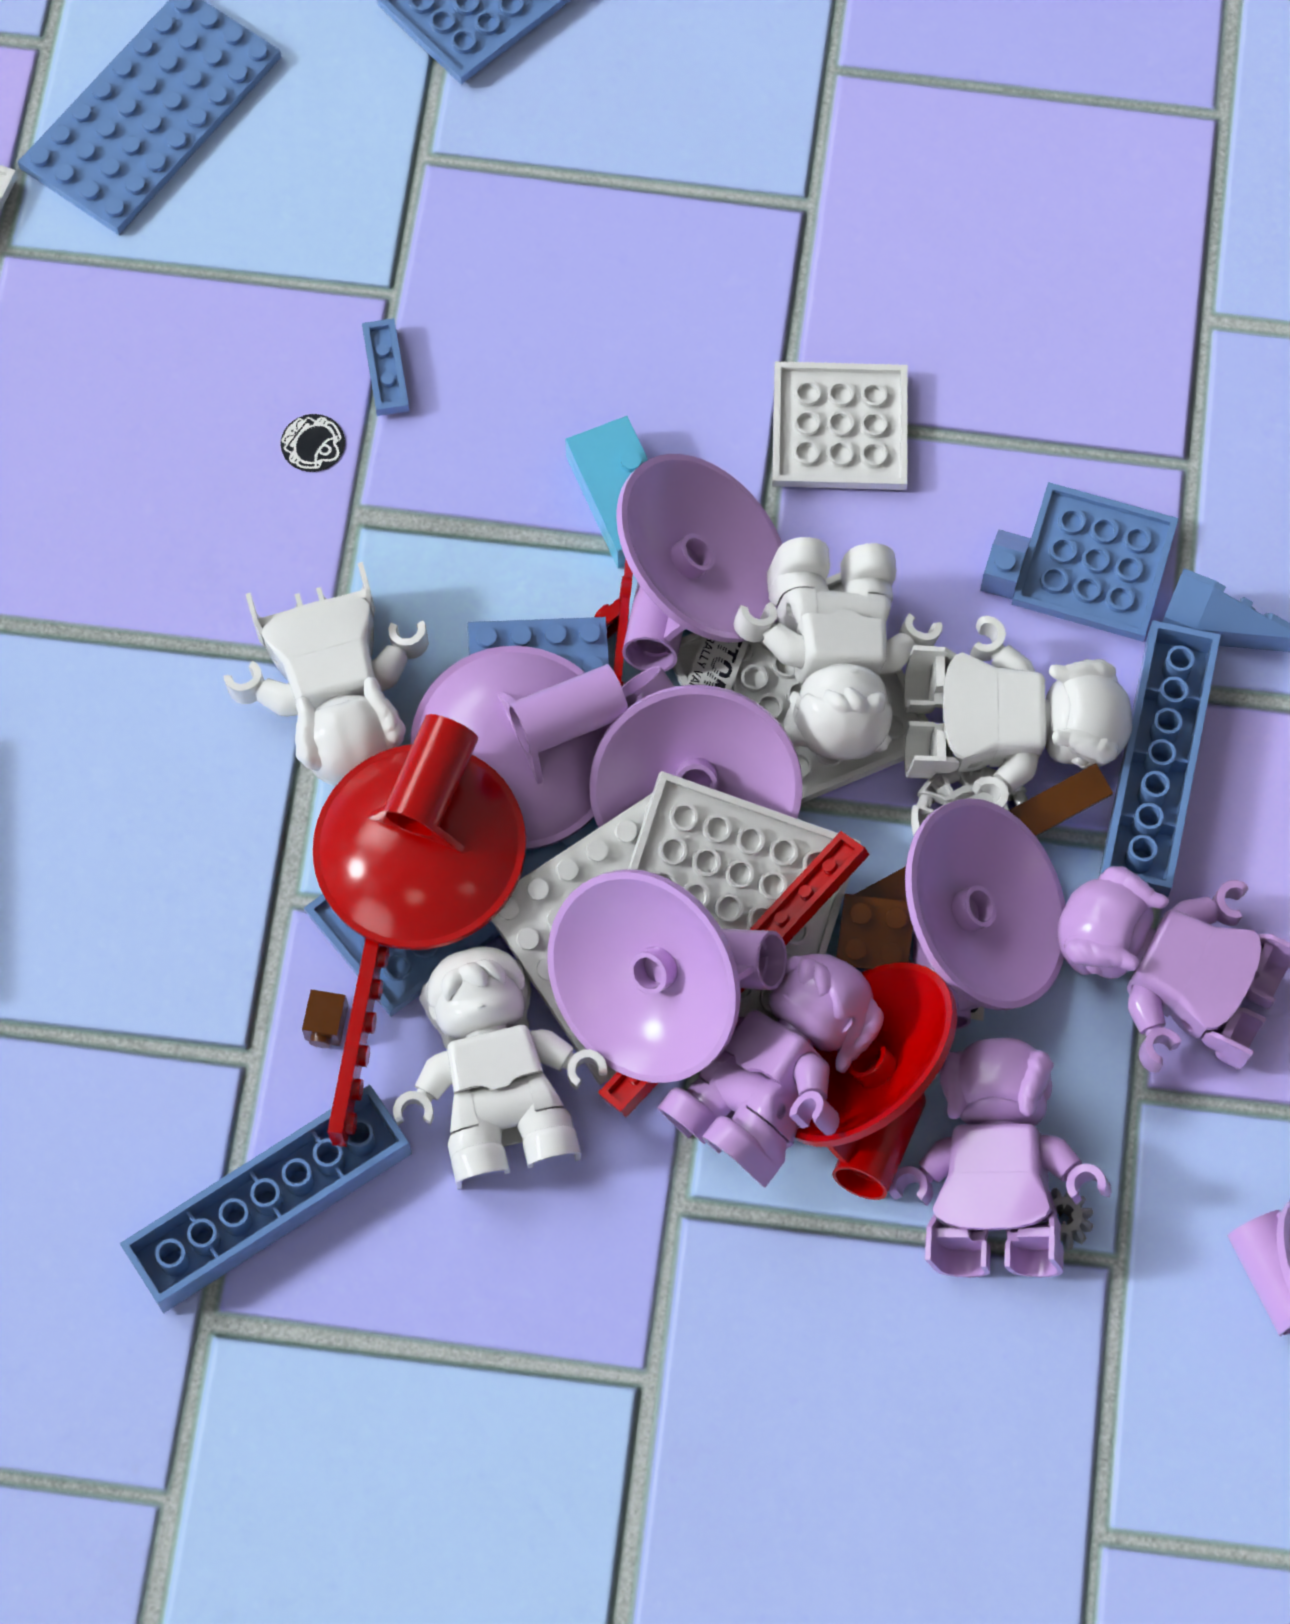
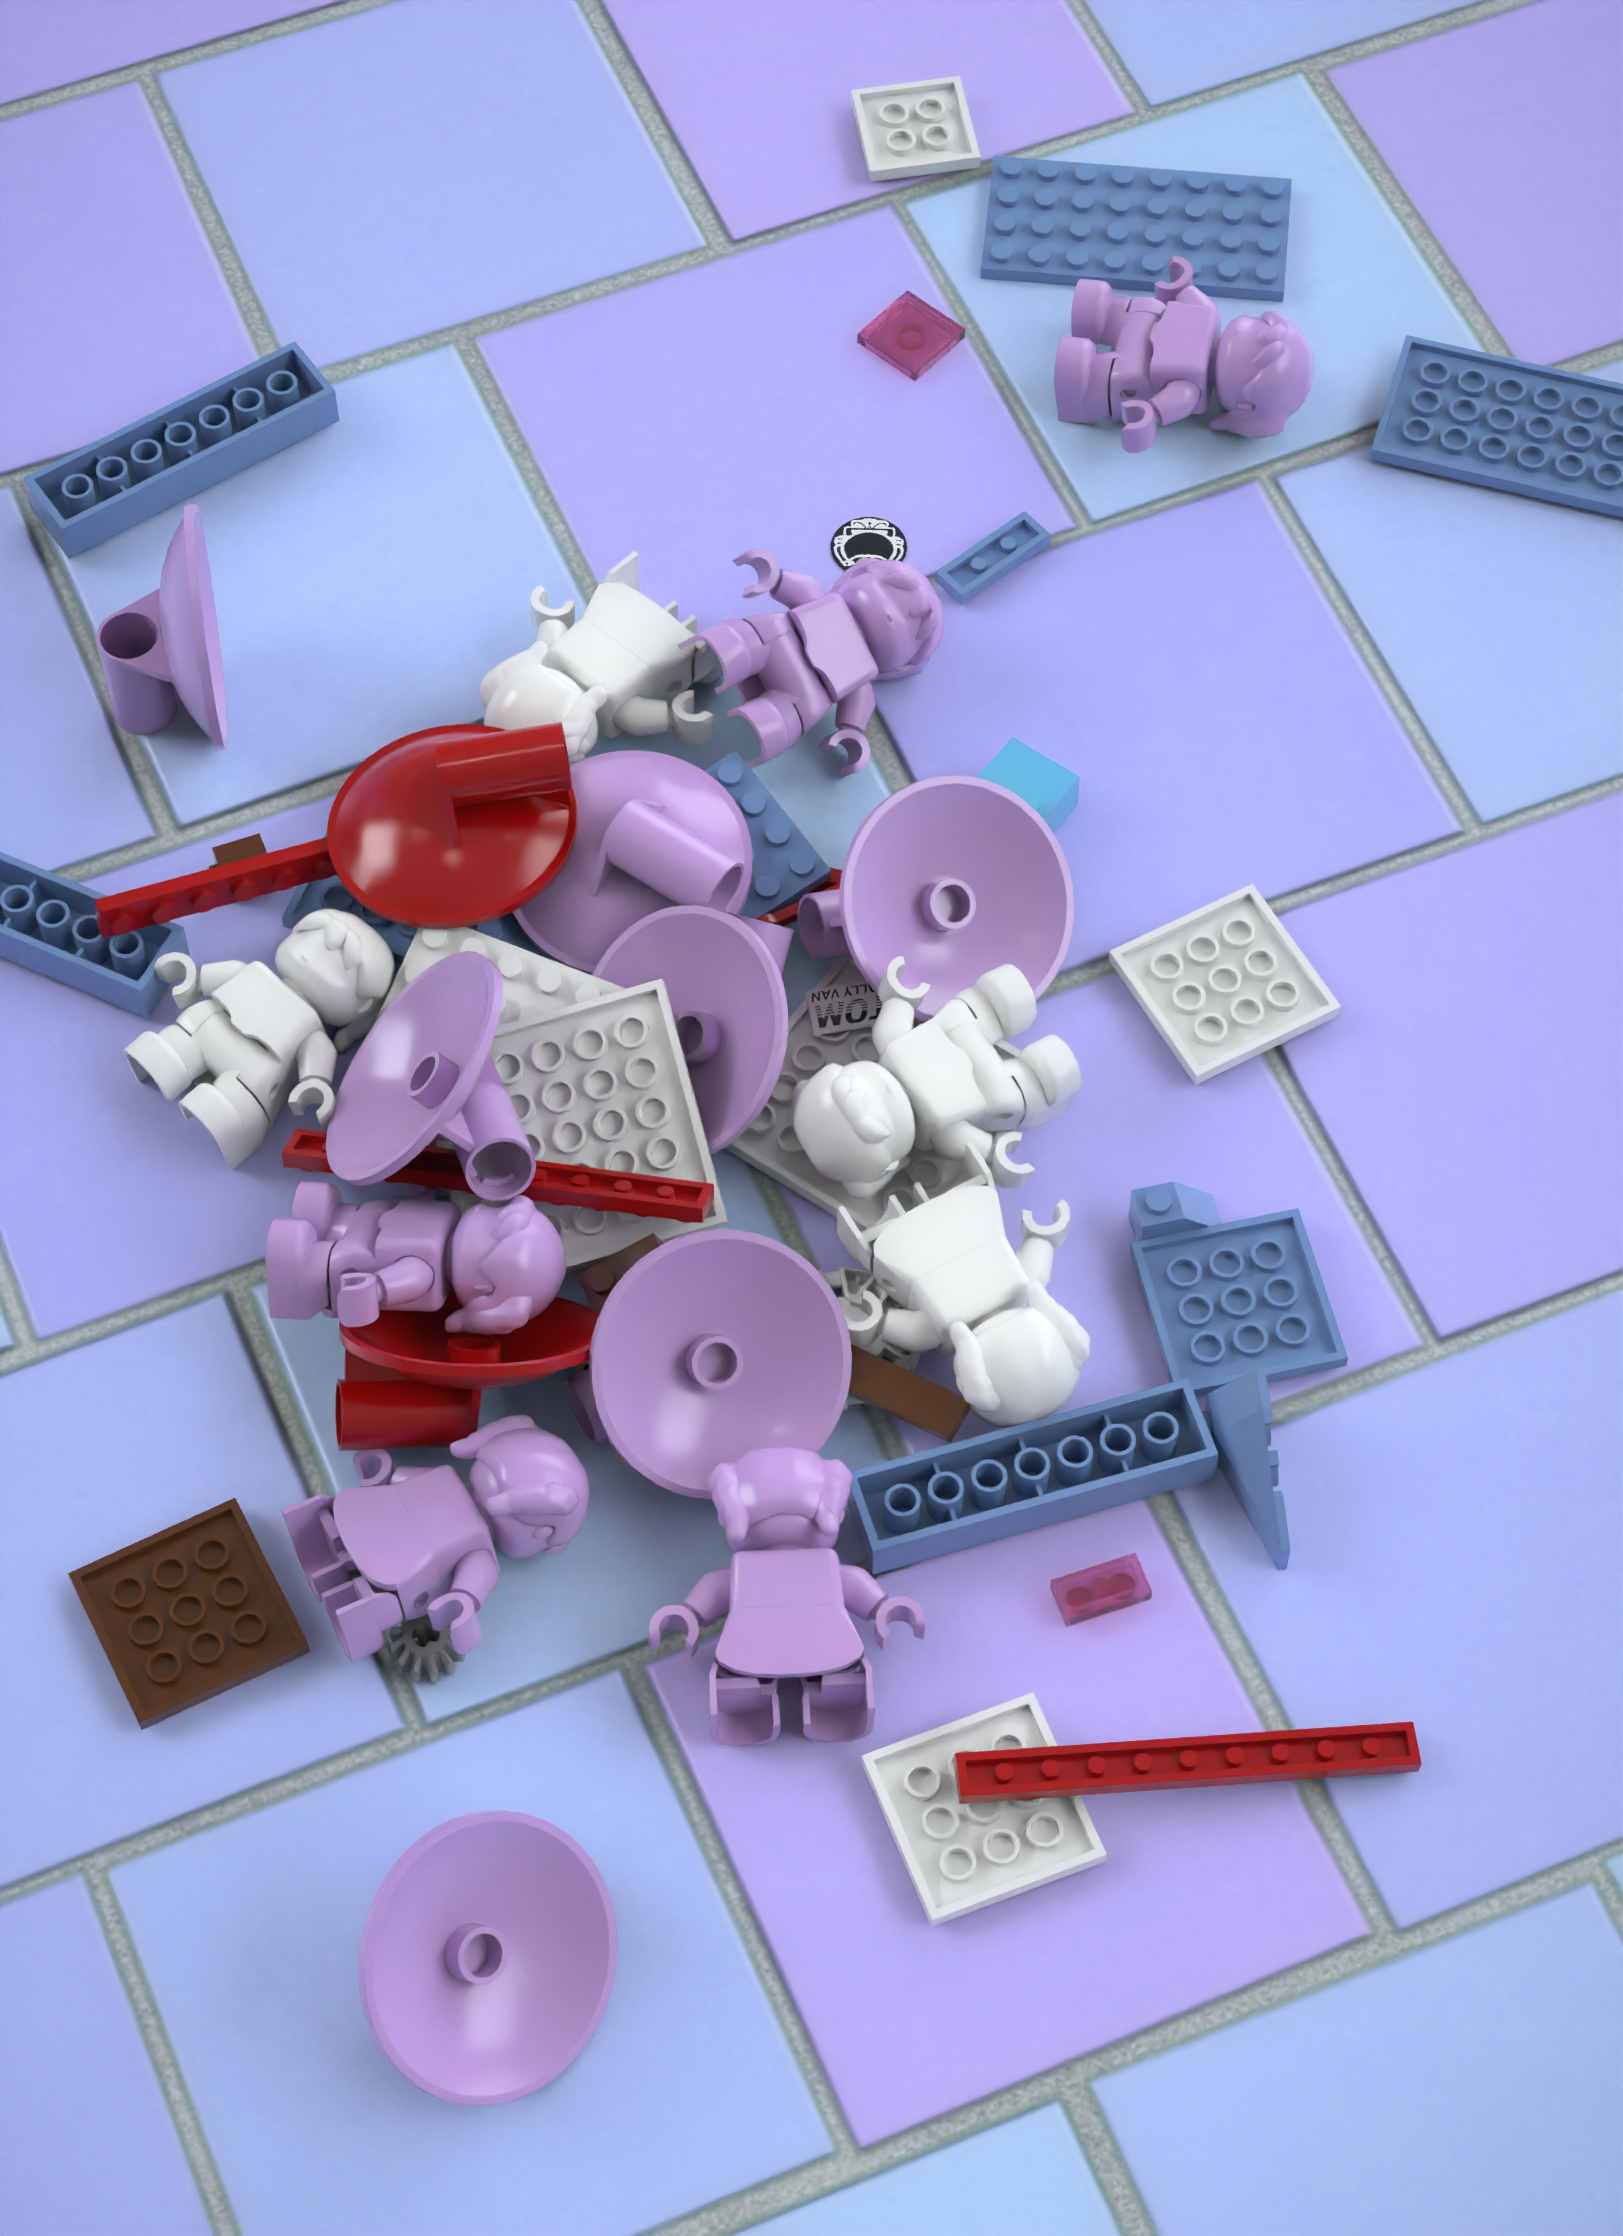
camera: 60 degrees right, 10 degrees down
none -> reddish brown plate [68,1498,310,1730]
none -> lavender dish [96,503,228,751]
none -> lavender piece [677,548,945,777]
none -> clear pink tile [857,290,965,381]
none -> clear pink plate [1050,1552,1152,1627]
none -> lavender piece [1054,256,1315,453]

